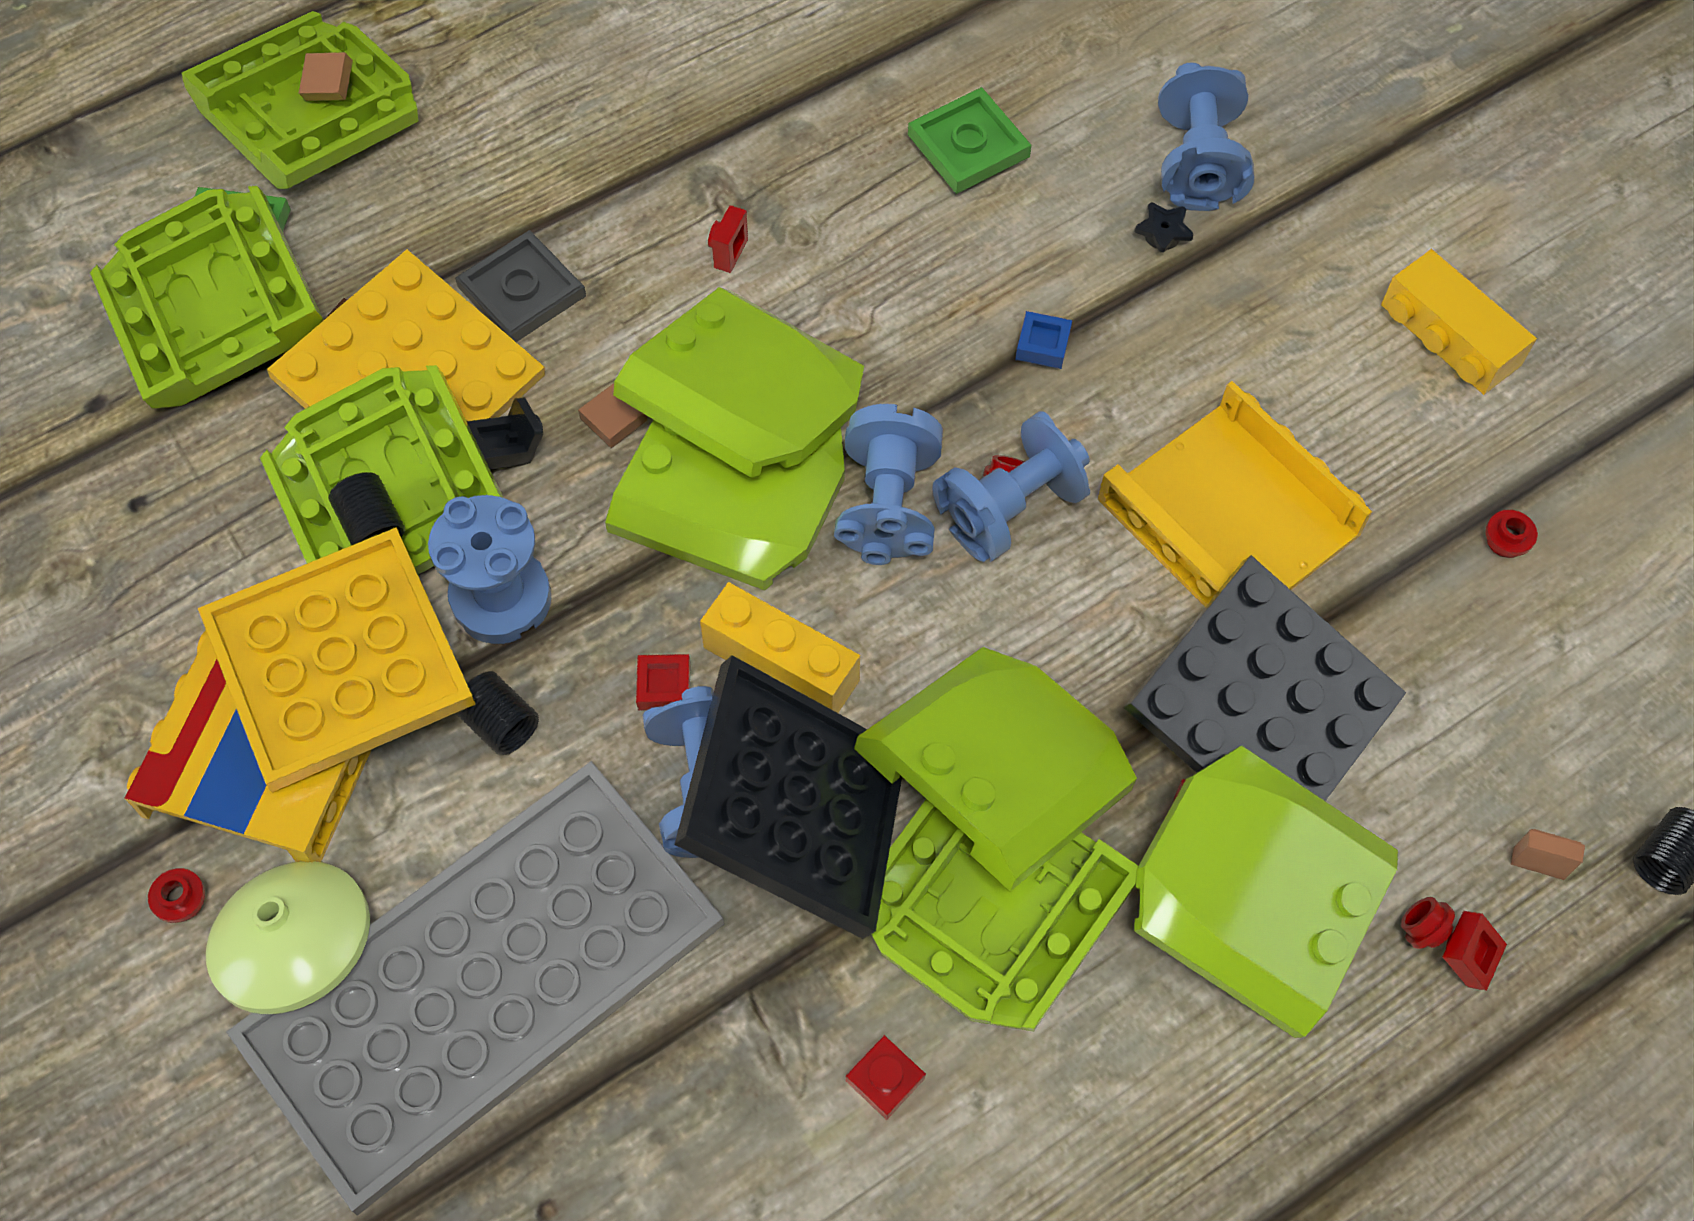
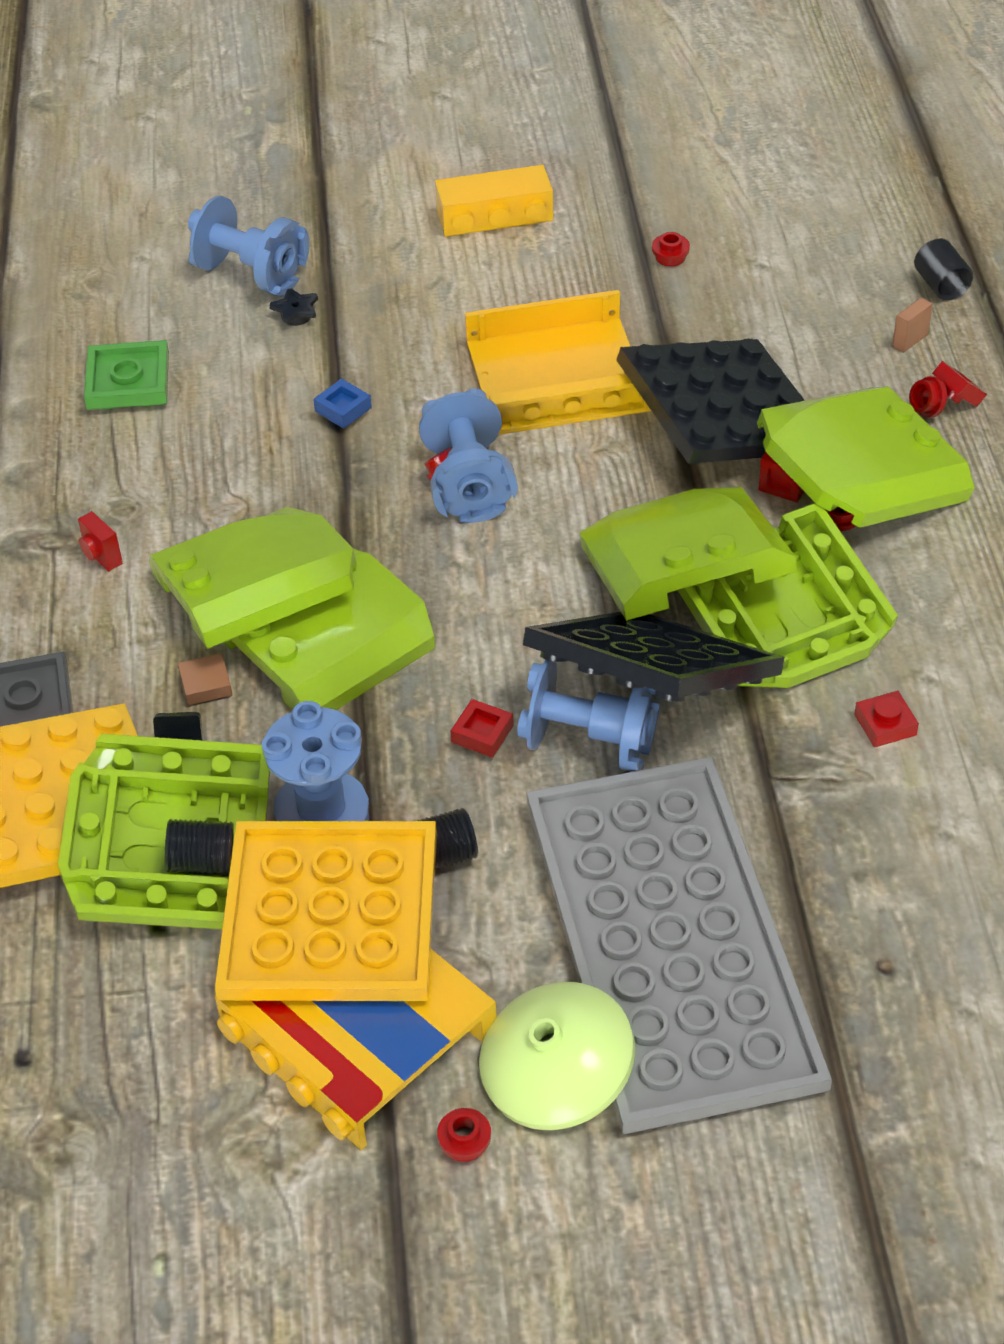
camera: 60 degrees left, 15 degrees down
yellow brick [700,582,860,713] -> none
medium blue piece [834,404,943,565] -> none

